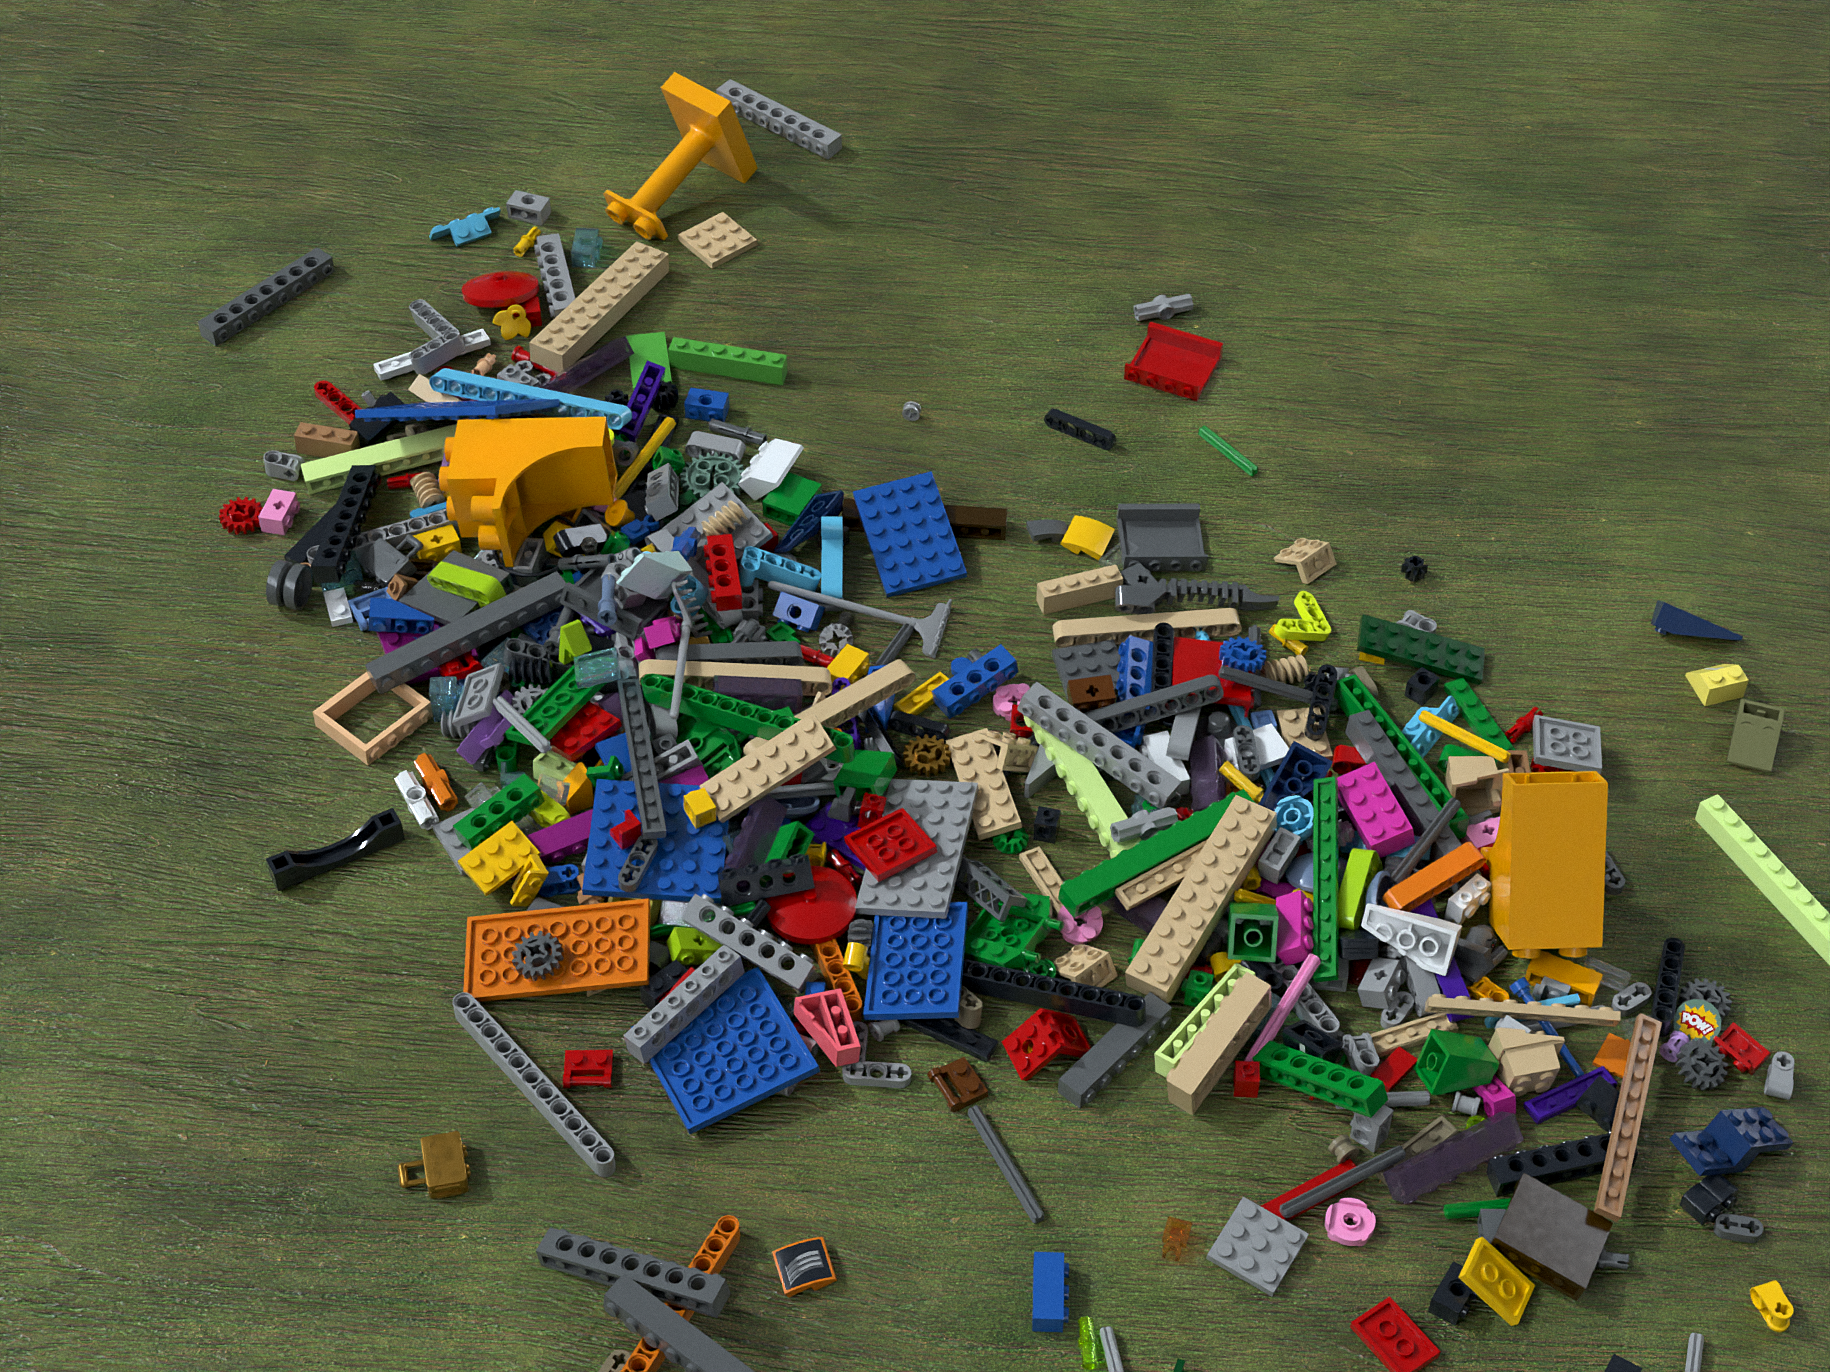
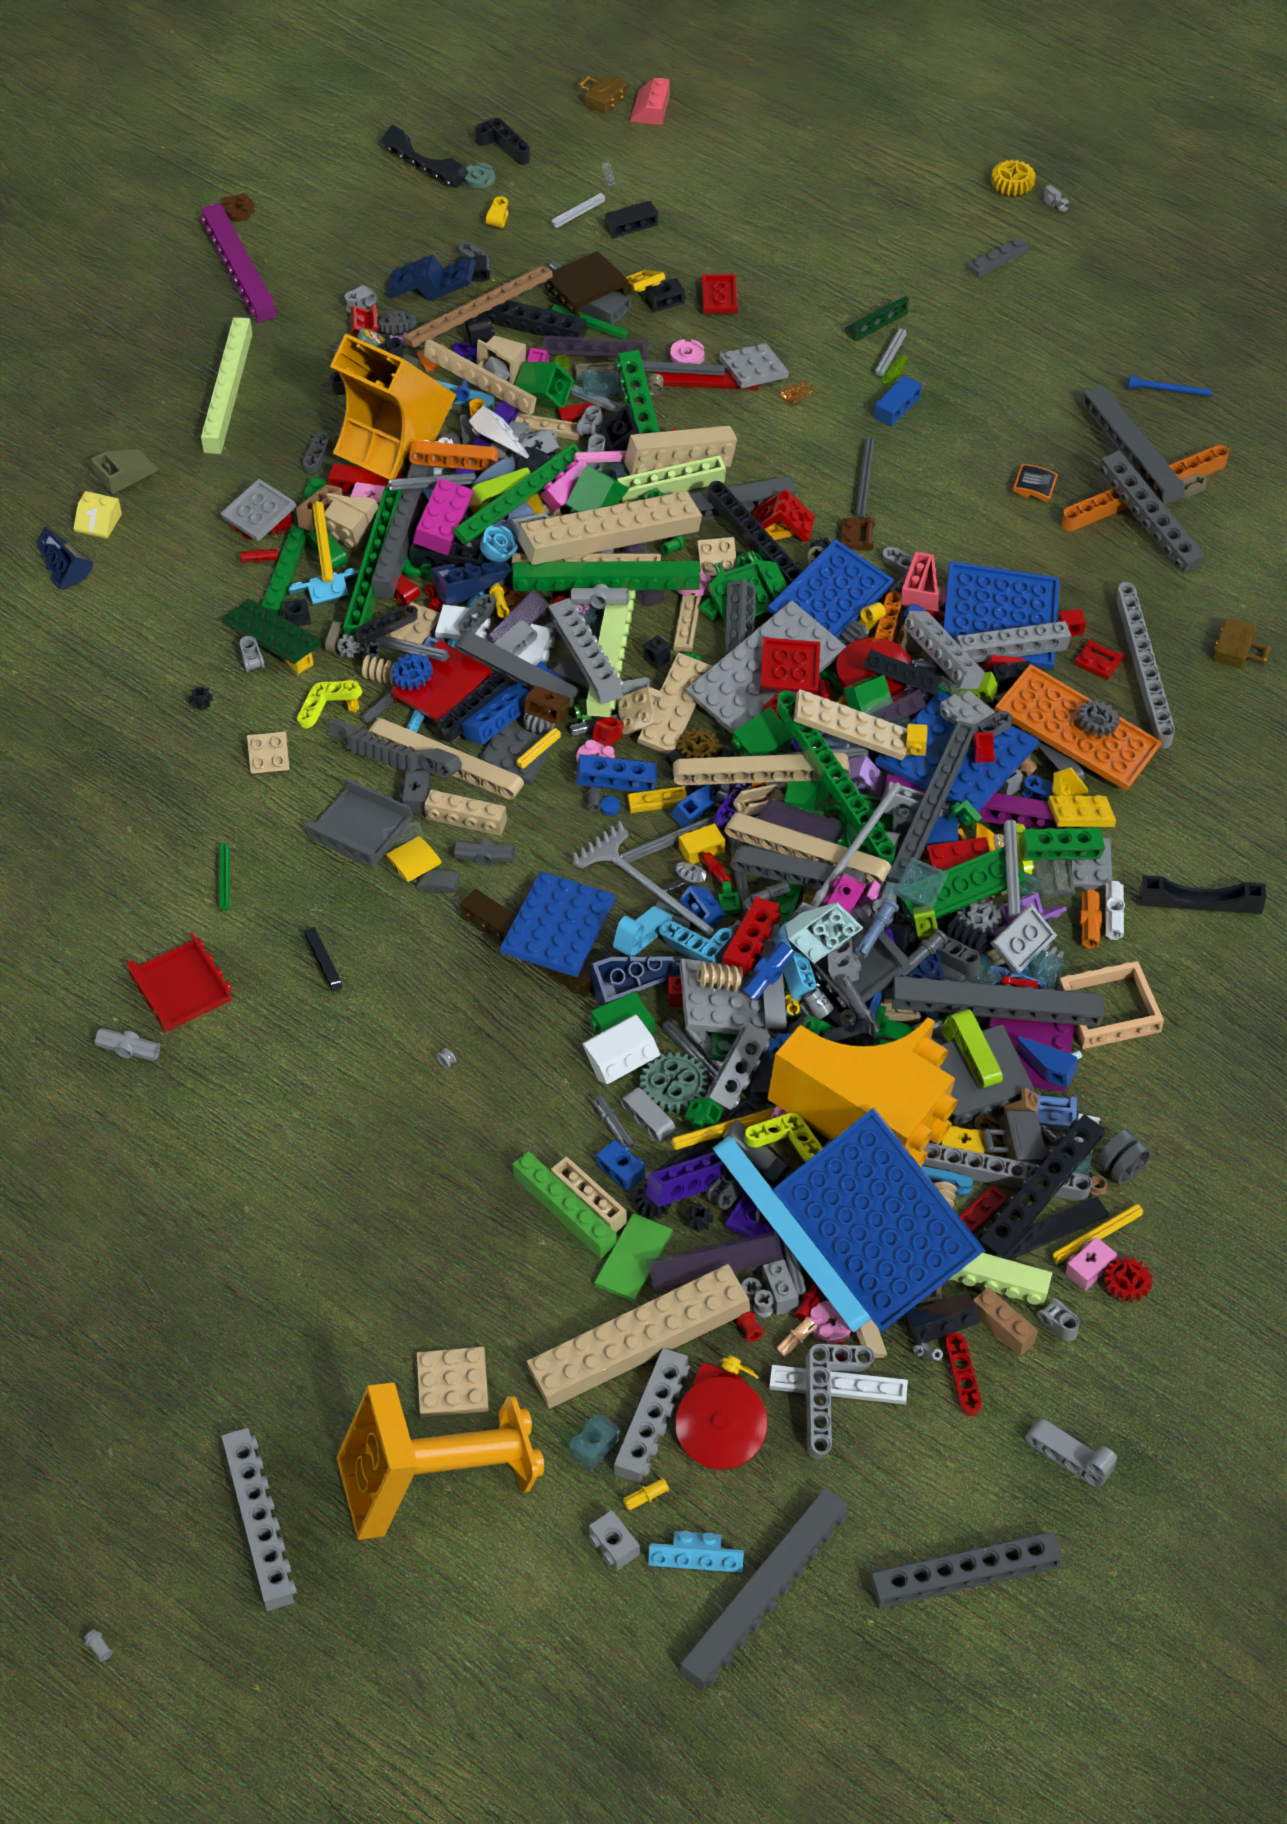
camera: 145 degrees left, 5 degrees up
none -> light grey pin [84,1630,113,1662]
none -> dark grey piece [454,840,516,866]
none -> yellow axle [516,728,561,769]
none -> tan brick [551,1156,627,1232]
none -> clear light blue plate [581,370,619,397]
none -> dark grey brick [680,1488,848,1691]
none -> light grey plate [940,691,996,727]
none -> red tile [959,1185,1009,1235]
none -> light grey beam [1025,1418,1117,1488]
none -> yellow axle [1051,1204,1143,1264]
none -> red brick [1057,609,1086,637]

